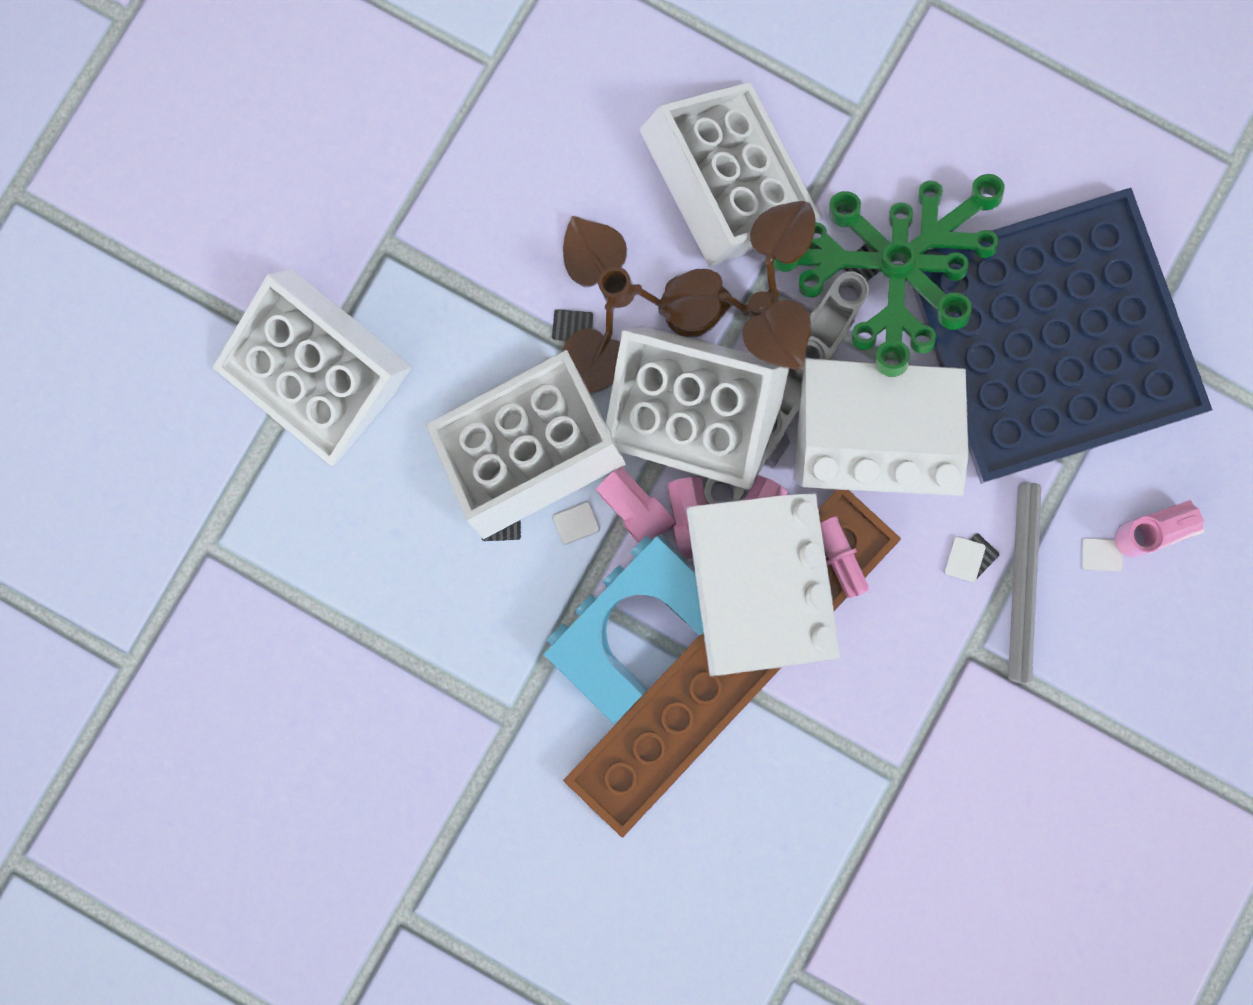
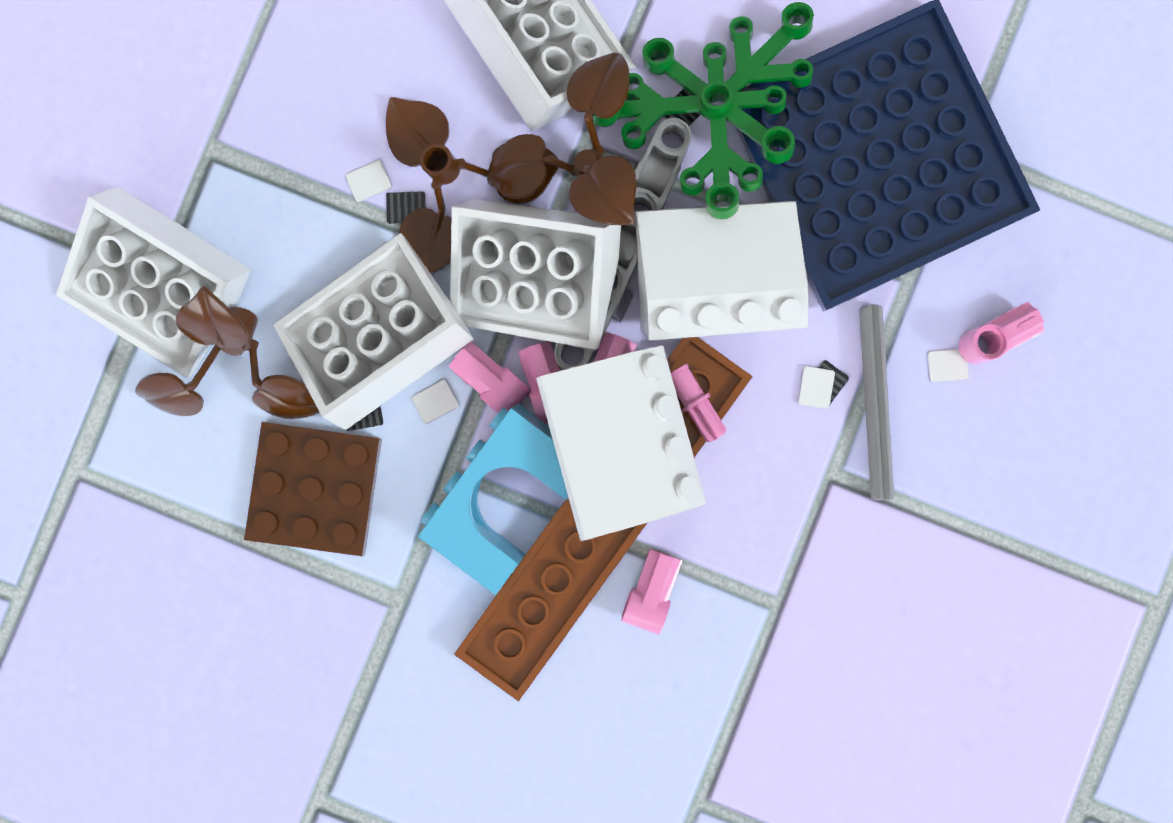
camera: 15 degrees left, 5 degrees up
none -> reddish brown plant [135,286,319,419]
none -> reddish brown plate [244,422,382,557]
none -> white sticker [345,160,392,202]
none -> bright pink piece [621,548,682,635]

